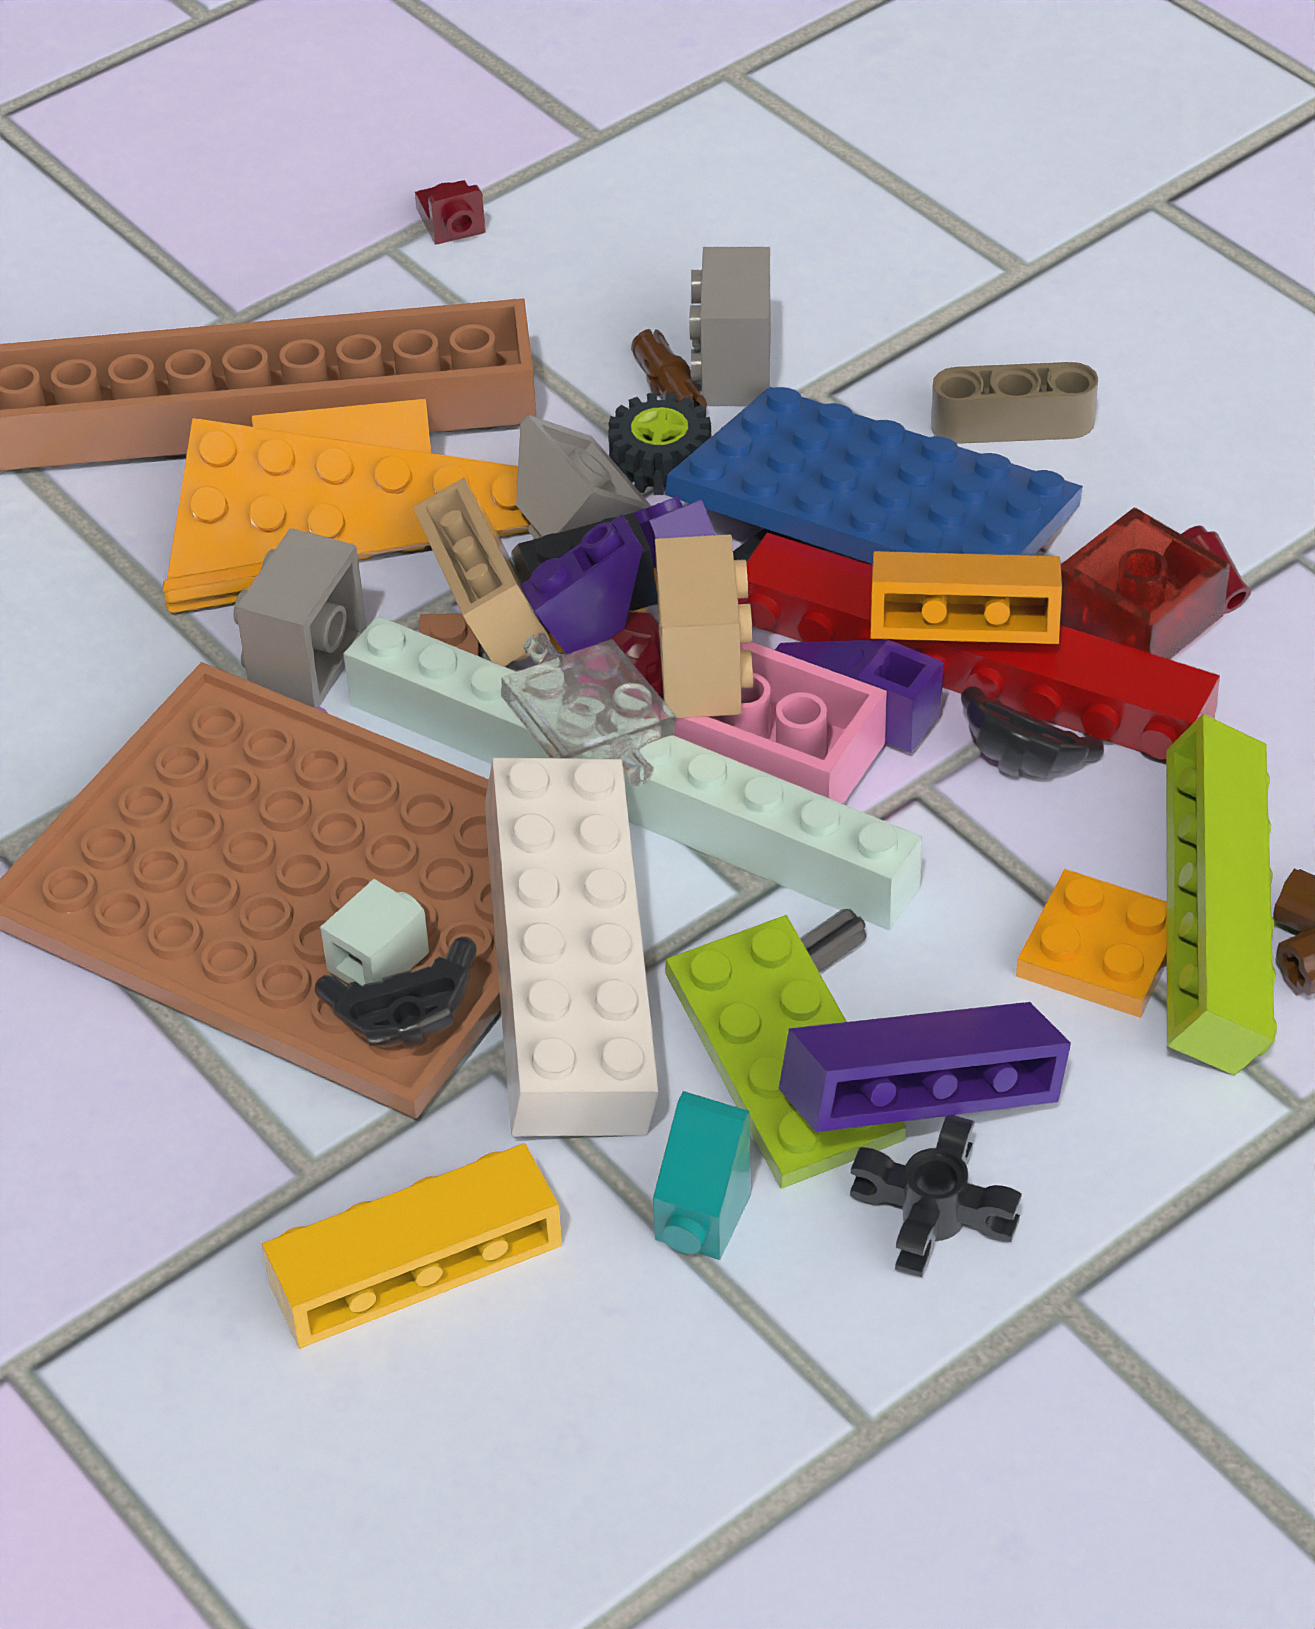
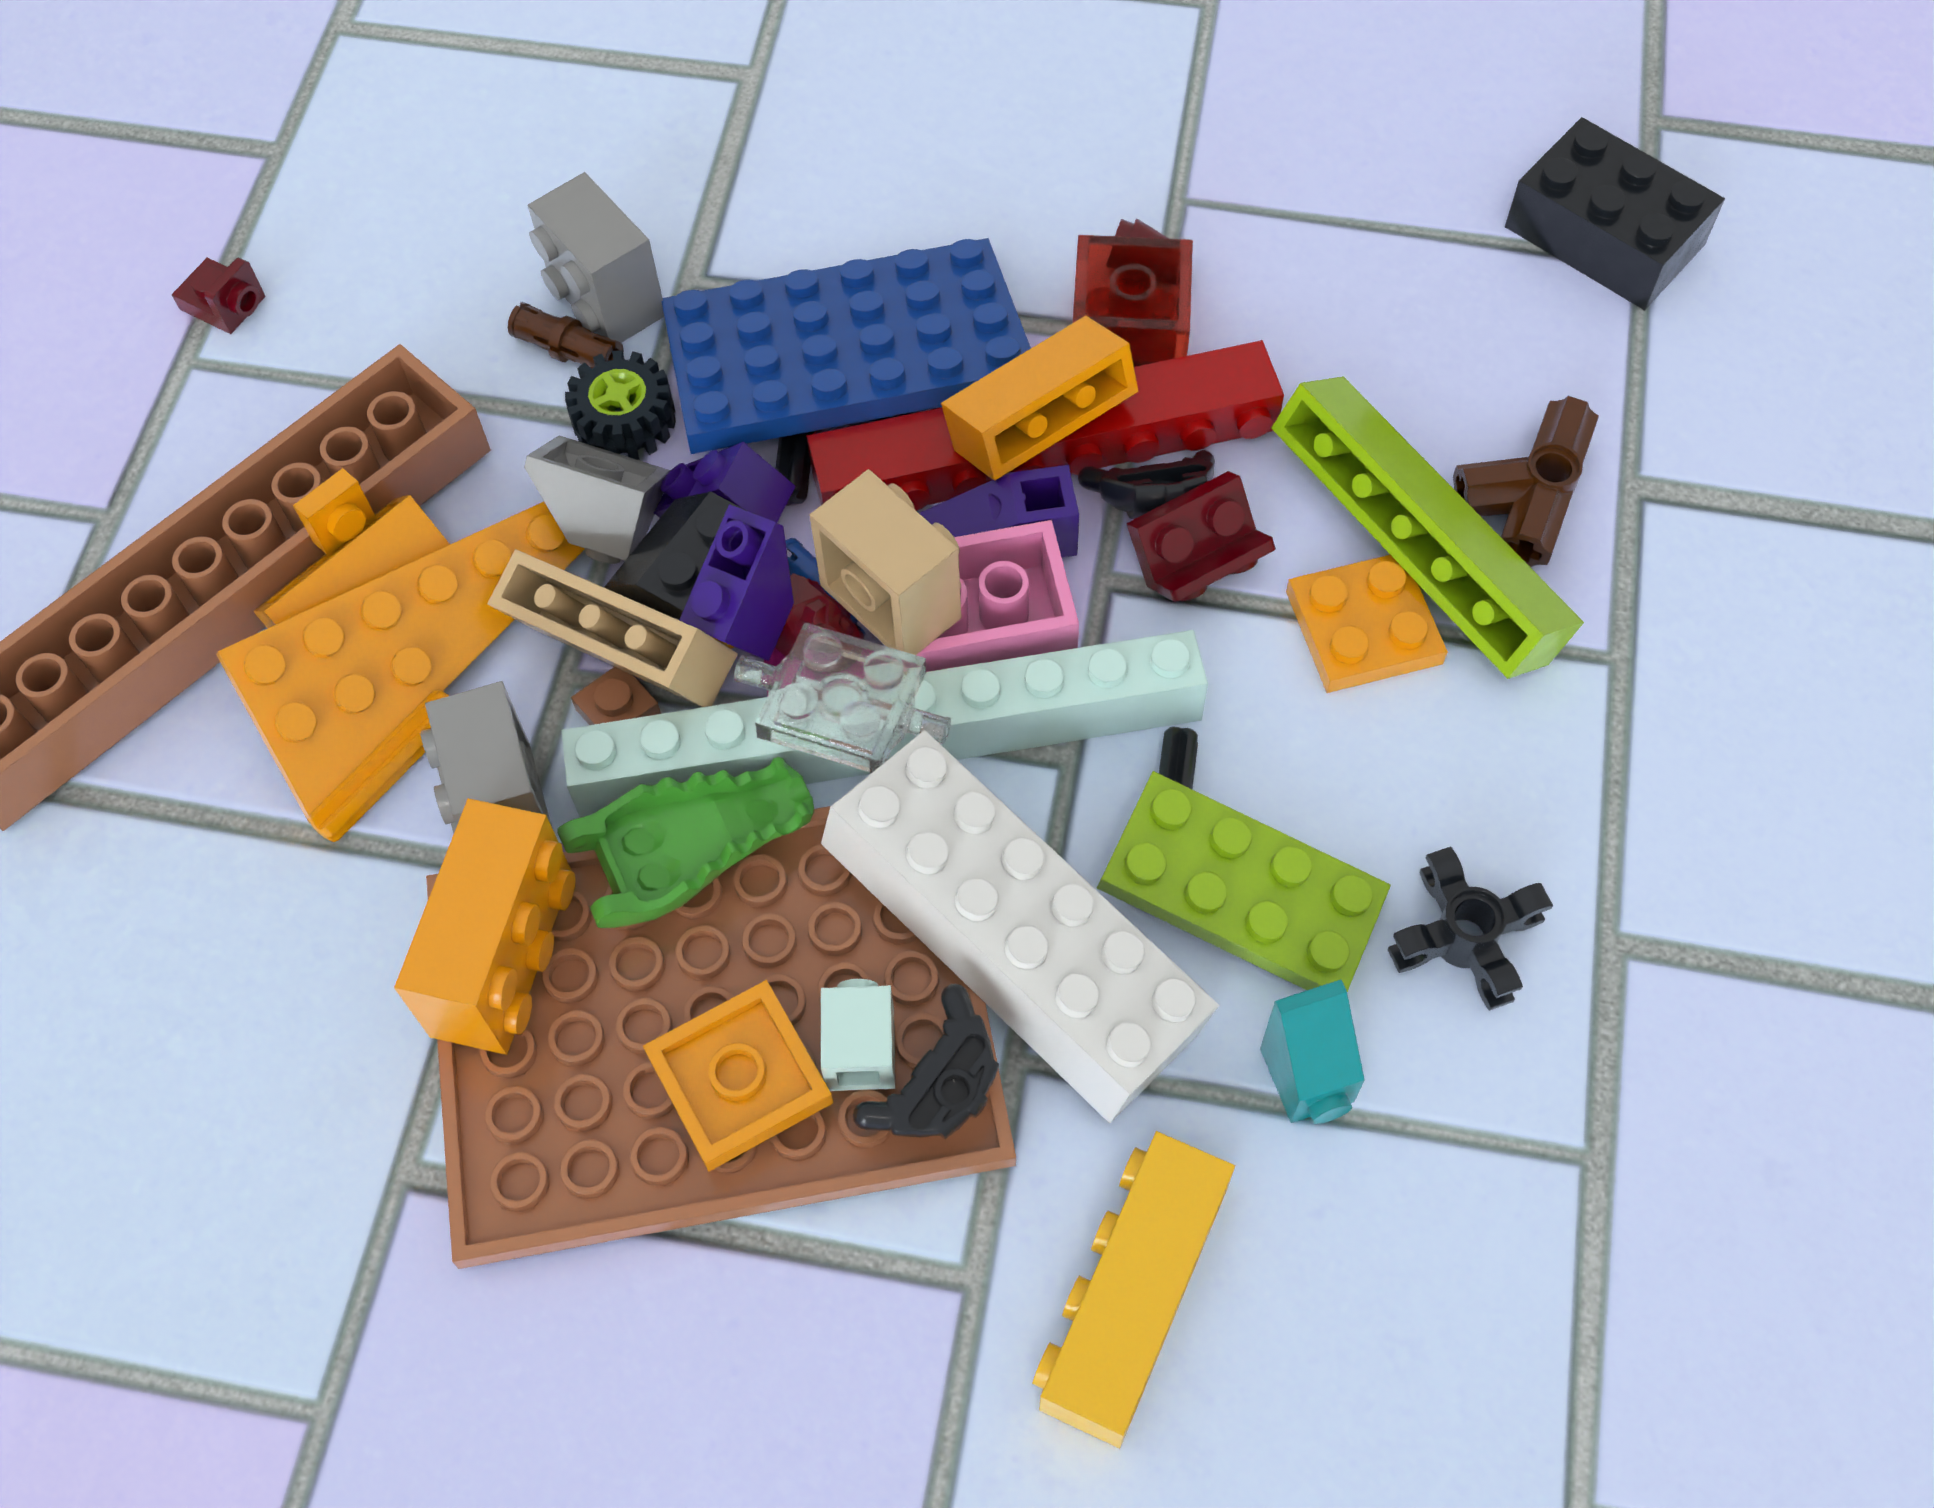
camera: 40 degrees left, 15 degrees up
dark purple brick [778,1002,1071,1132] -> none
dark tan beam [931,362,1099,444] -> none
none -> light orange plate [293,468,376,556]
none -> light orange brick [394,798,576,1055]
none -> bright green animal [557,757,814,928]
none -> light orange plate [643,980,834,1172]
none -> dark red bracket [1126,471,1276,601]

